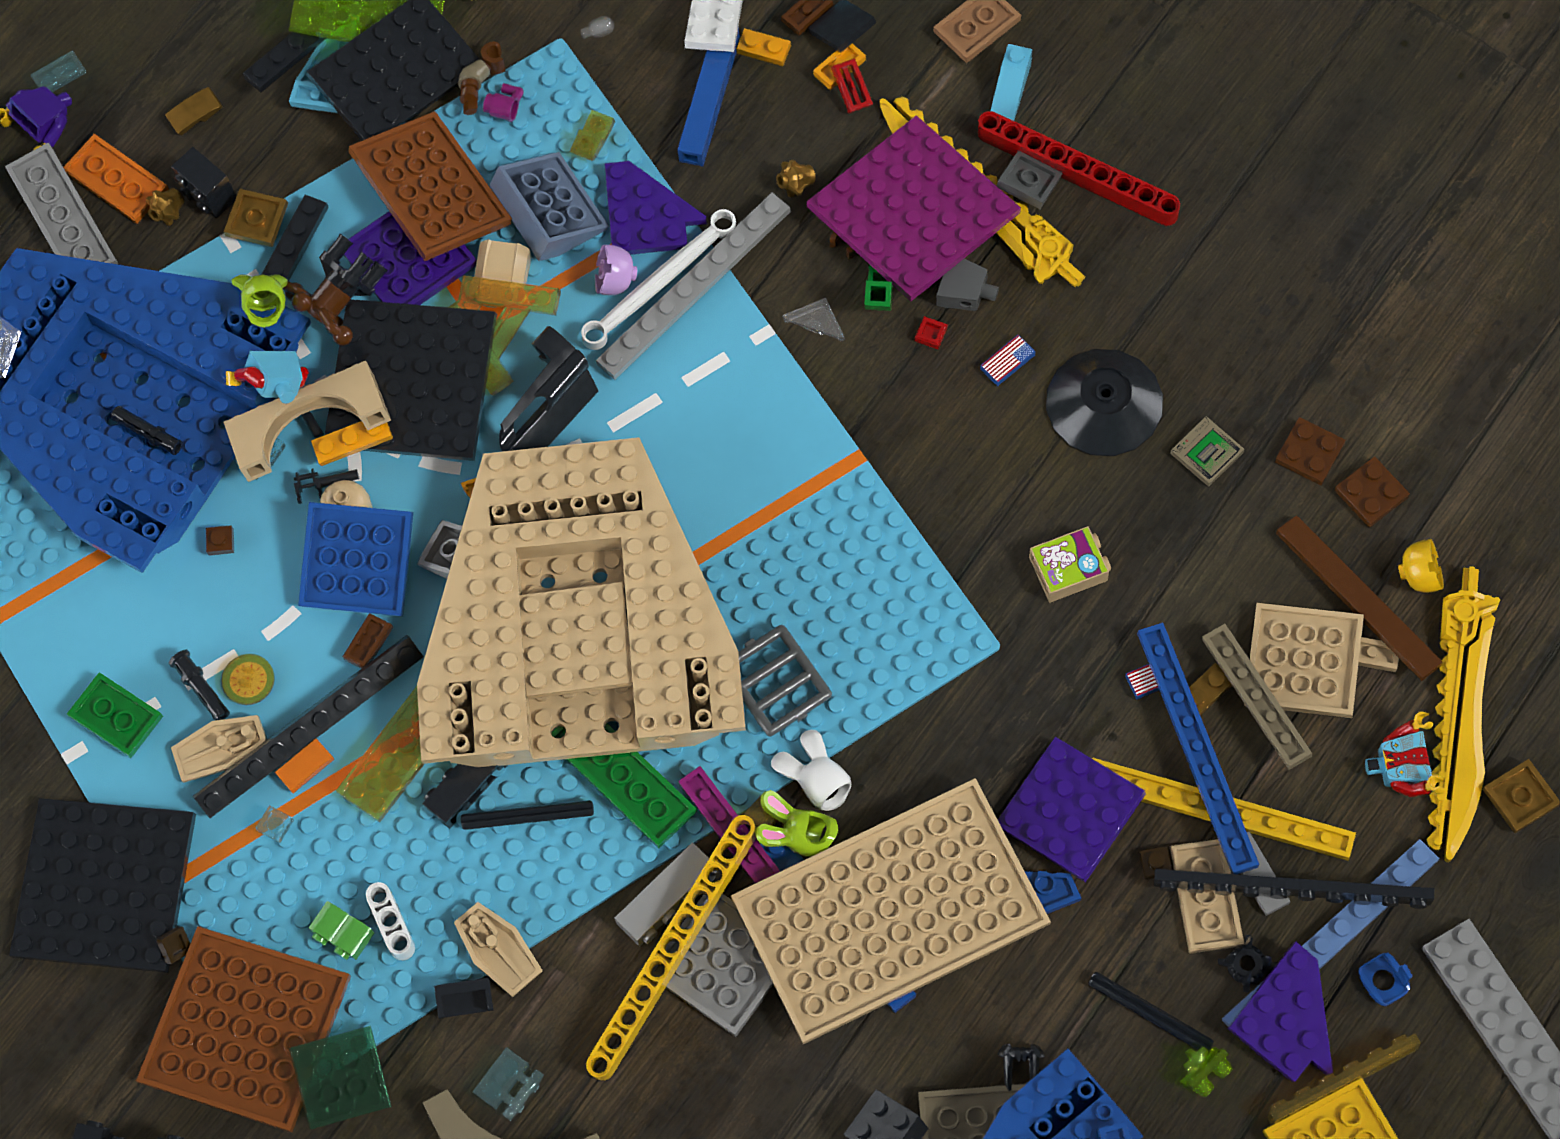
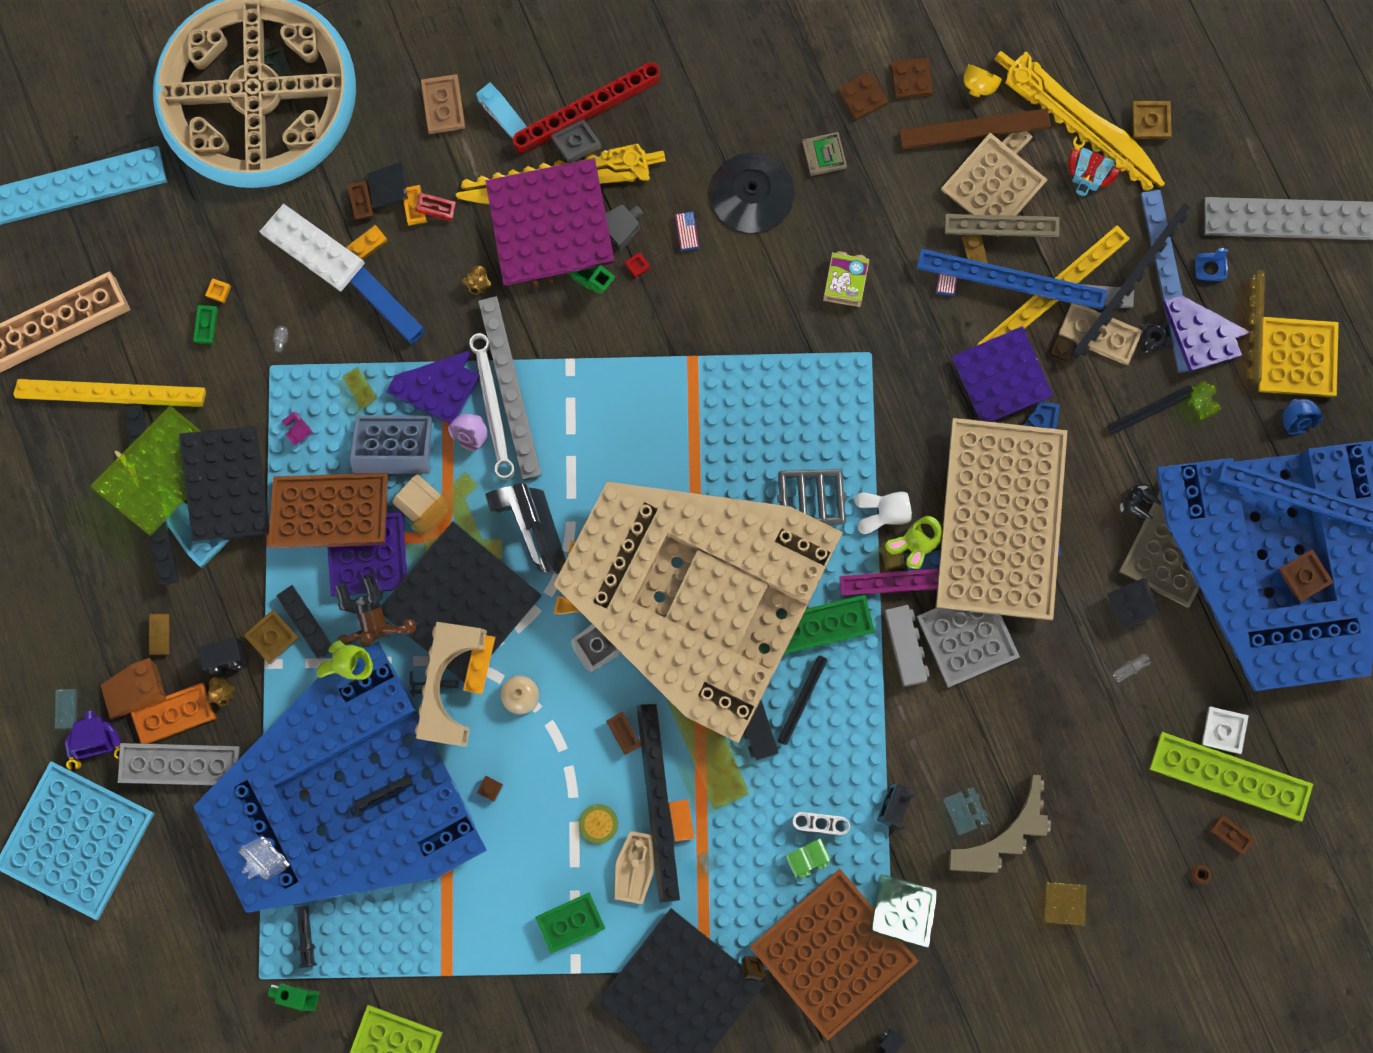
camera: 60 degrees left, 10 degrees up
black pin [168,649,230,721] -> none
medium azure torso [226,351,309,404] -> none
black piece [294,468,359,504] -> none
blue plate [298,502,414,616] -> none
tan piece [454,902,543,997] -> none
reddish brown piece [458,41,506,115] -> none
yellow beam [586,815,756,1080] -> none
clear tile [783,298,845,341] -> none
none -> dark orange slope [101,658,166,720]

